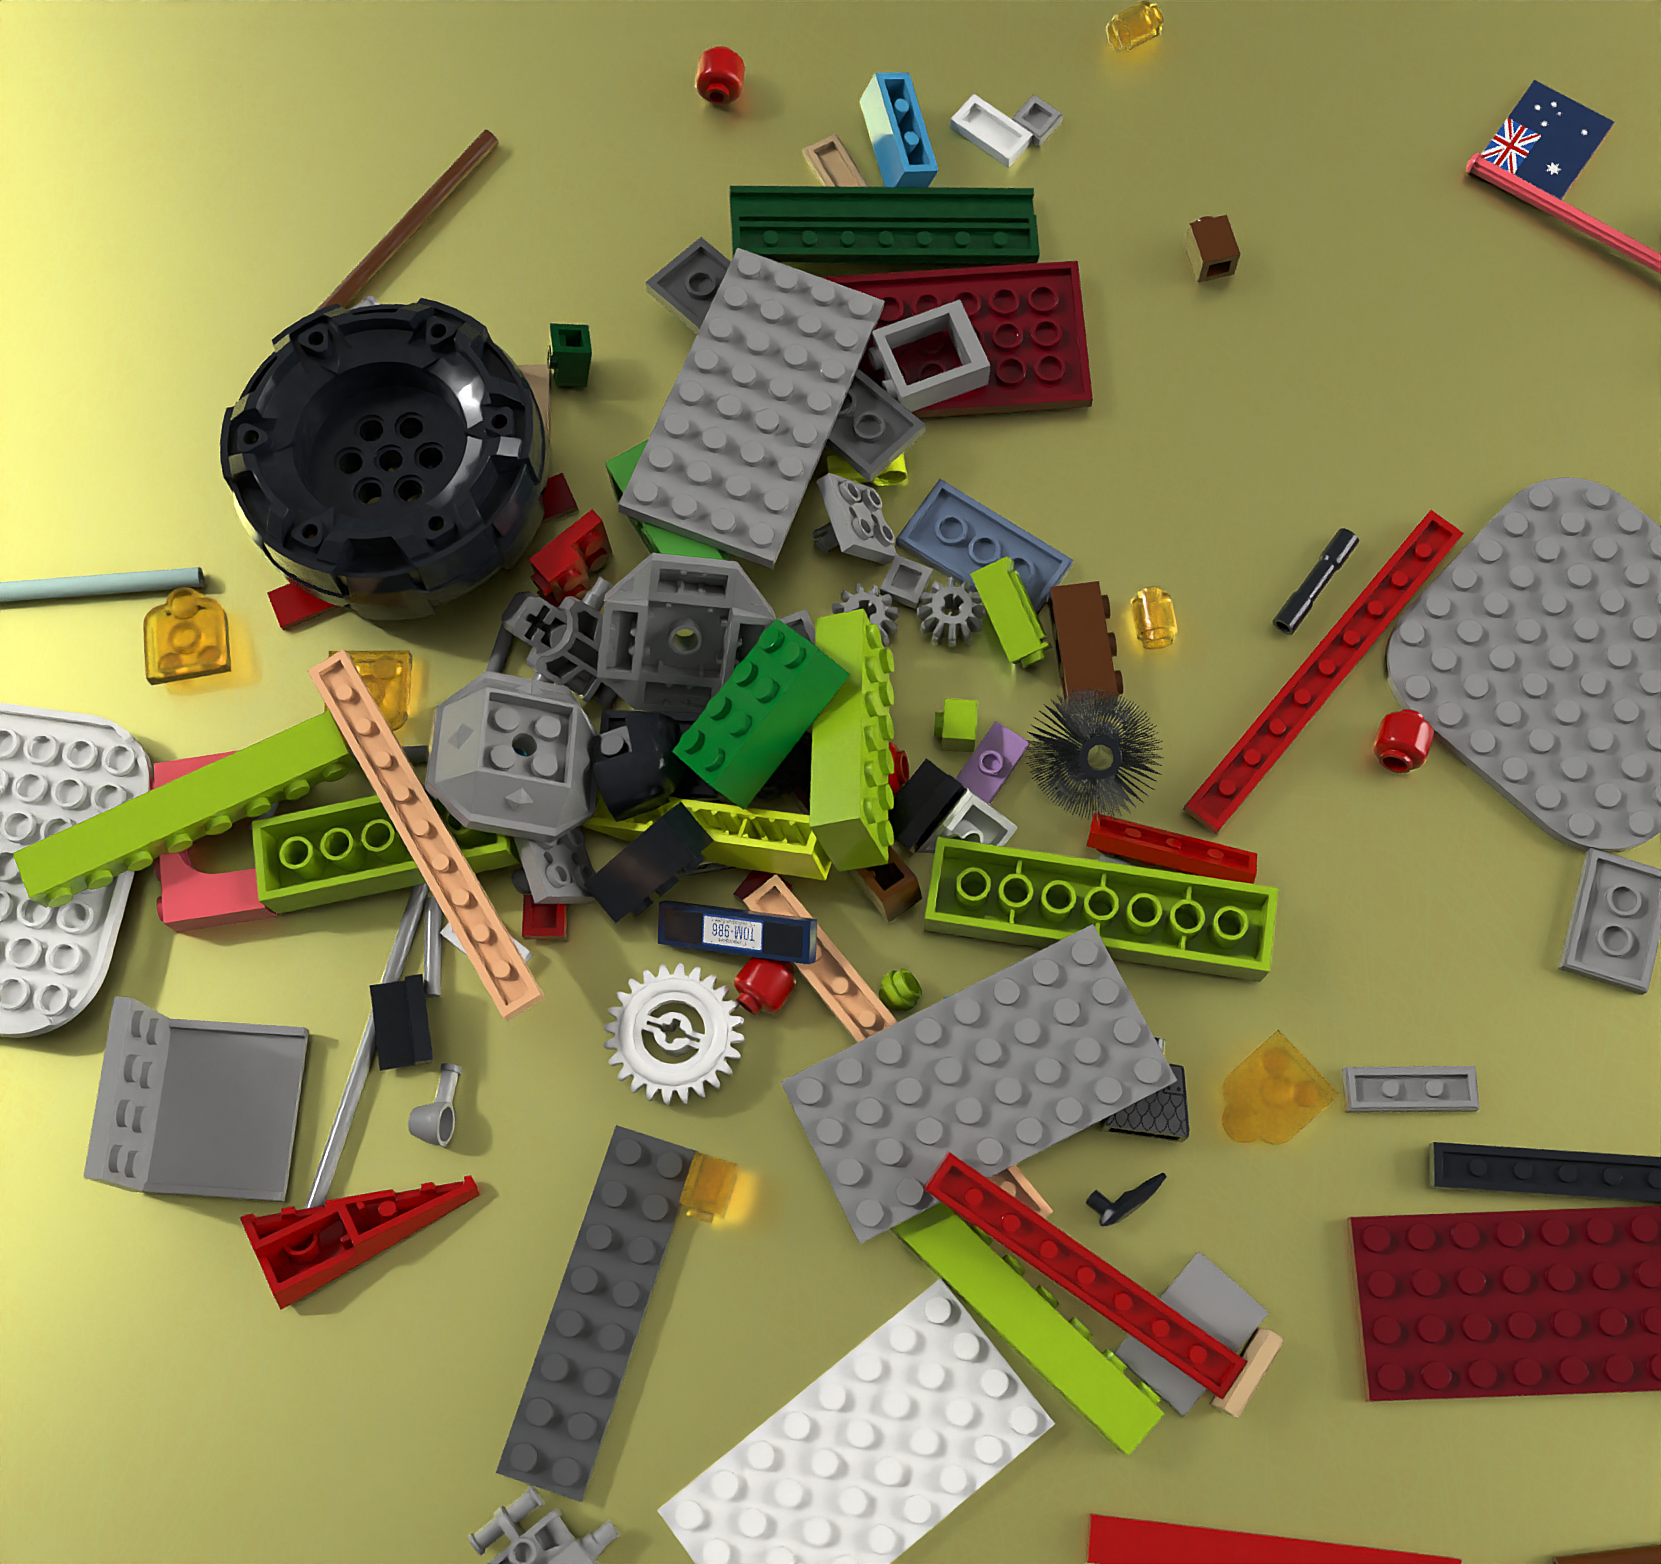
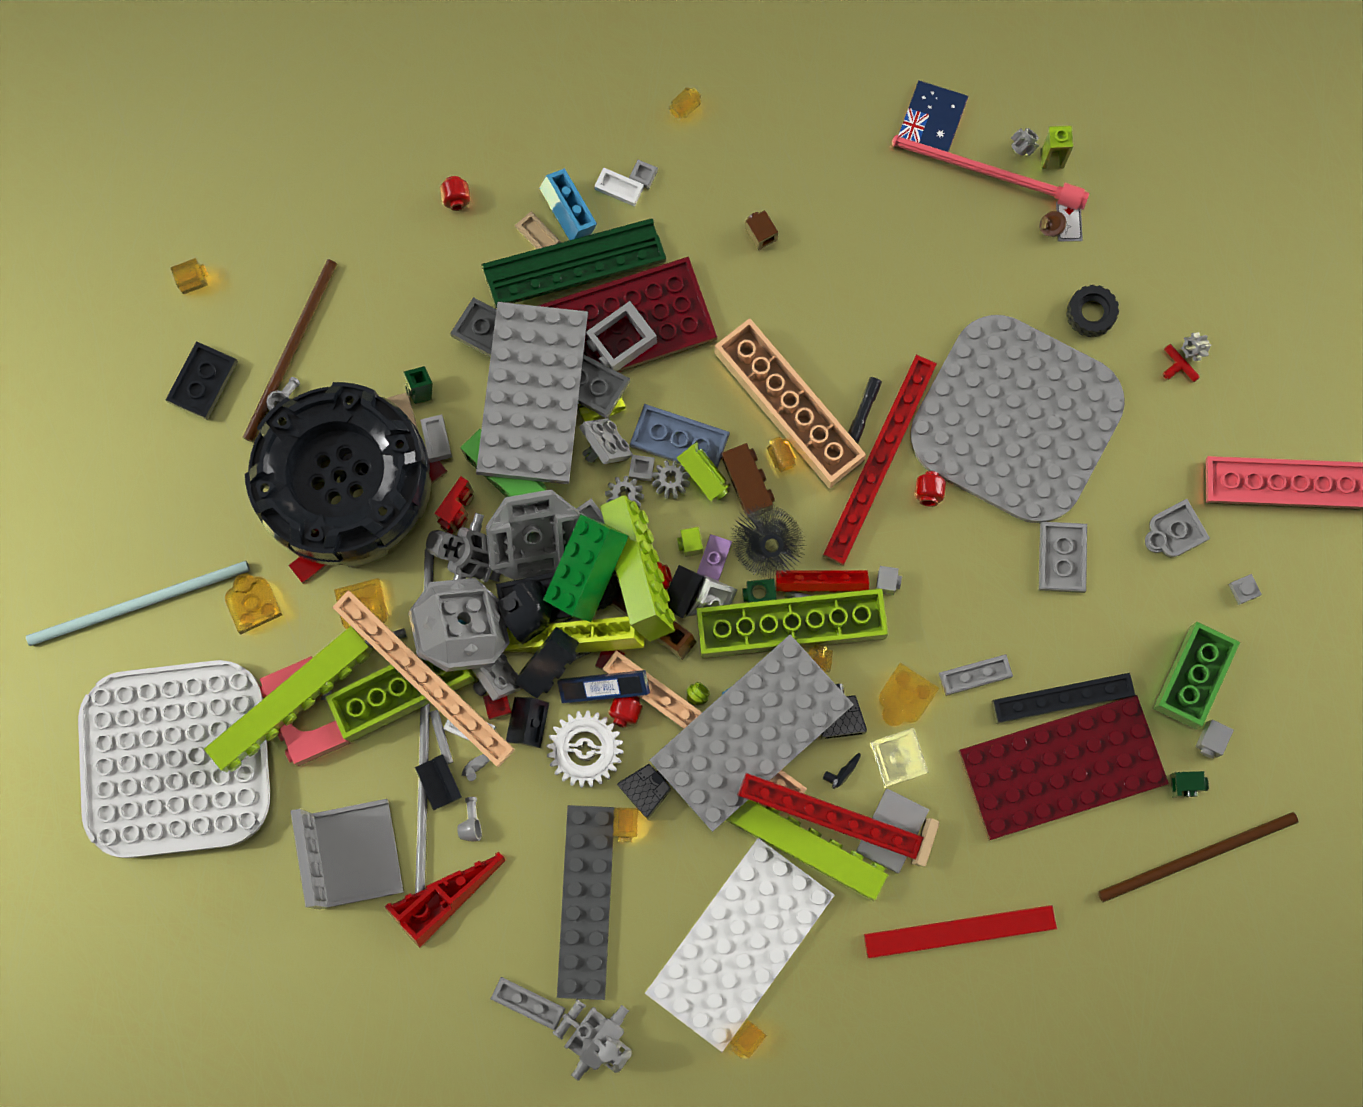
camera: 15 degrees left, 5 degrees up
none -> black plate [166,341,238,420]
none -> clear yellow brick [170,258,209,295]
none -> white tile [420,414,452,463]
none -> light grey bar [461,754,490,781]
none -> light grey tile [491,977,566,1030]
none -> black panel [506,697,549,748]
none -> flat silver torso [617,764,671,820]
none -> light nougat brick [715,318,866,489]
none -> dark green brick [742,578,777,603]
none -> clear yellow plate [808,645,833,672]
none -> clear slope [871,728,929,787]
none -> light grey plate [876,566,902,595]

